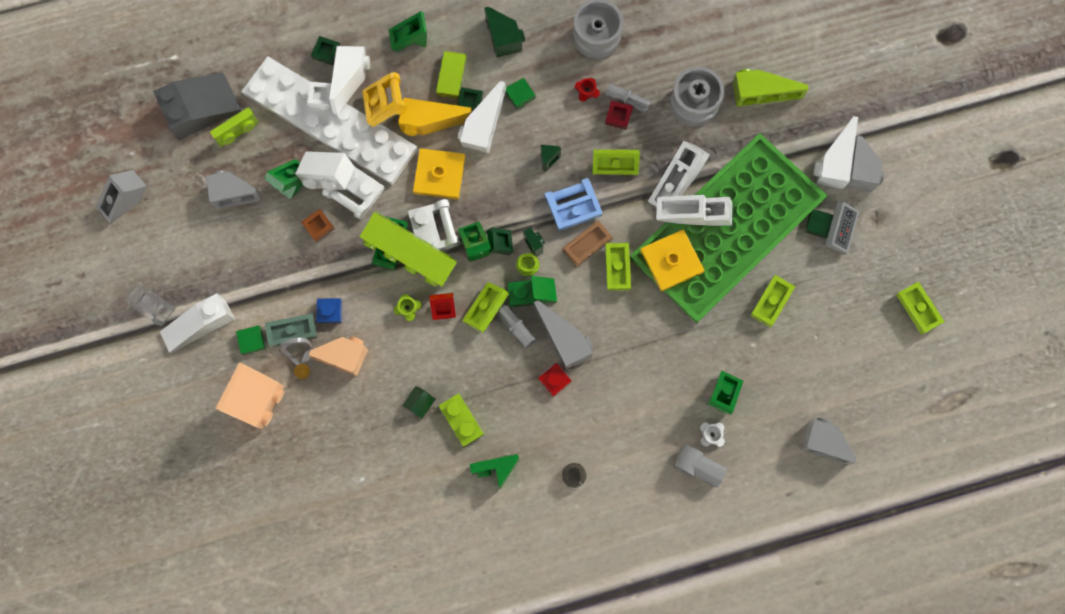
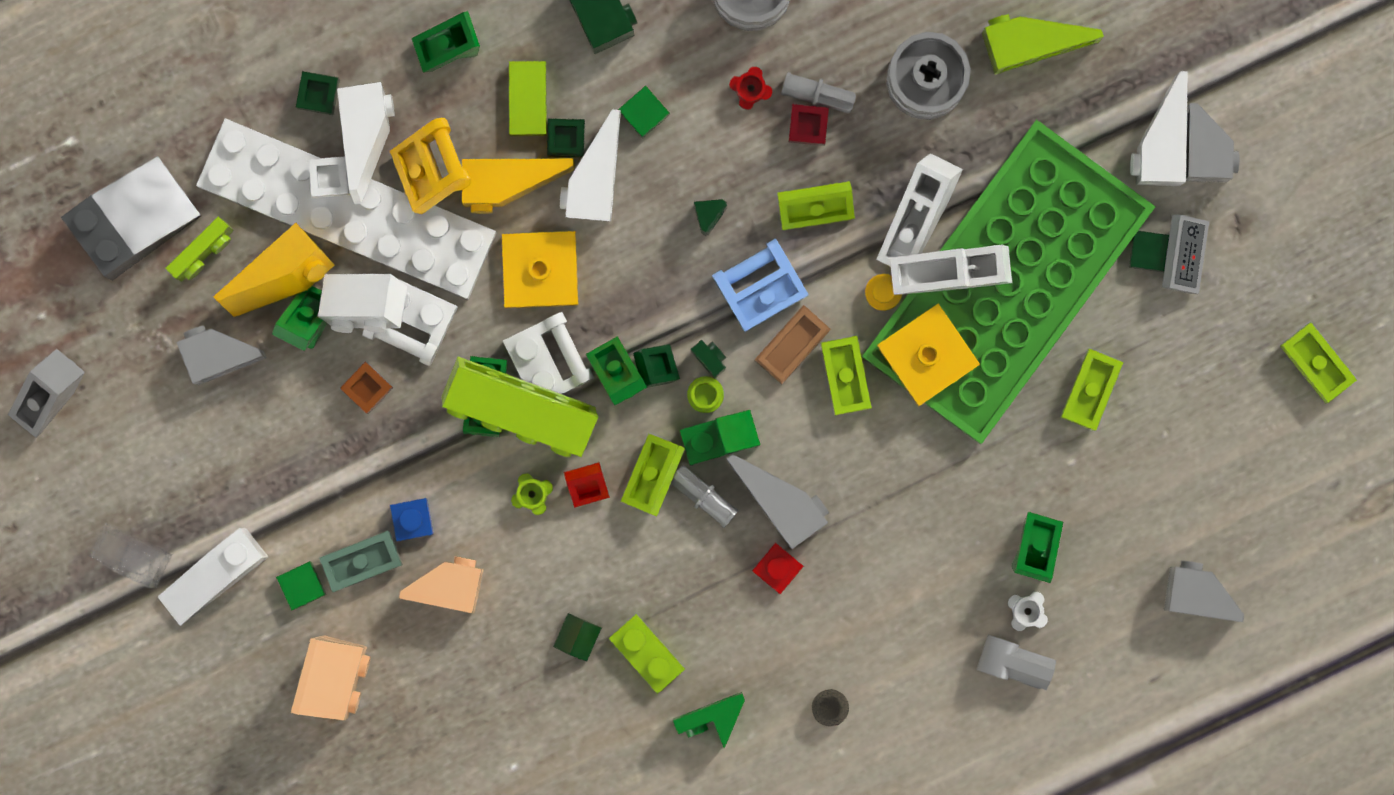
camera: 10 degrees left, 10 degrees up
light grey piece [280,338,312,380] -> none
none -> yellow slope [213,223,335,317]
none -> yellow plate [865,274,902,311]

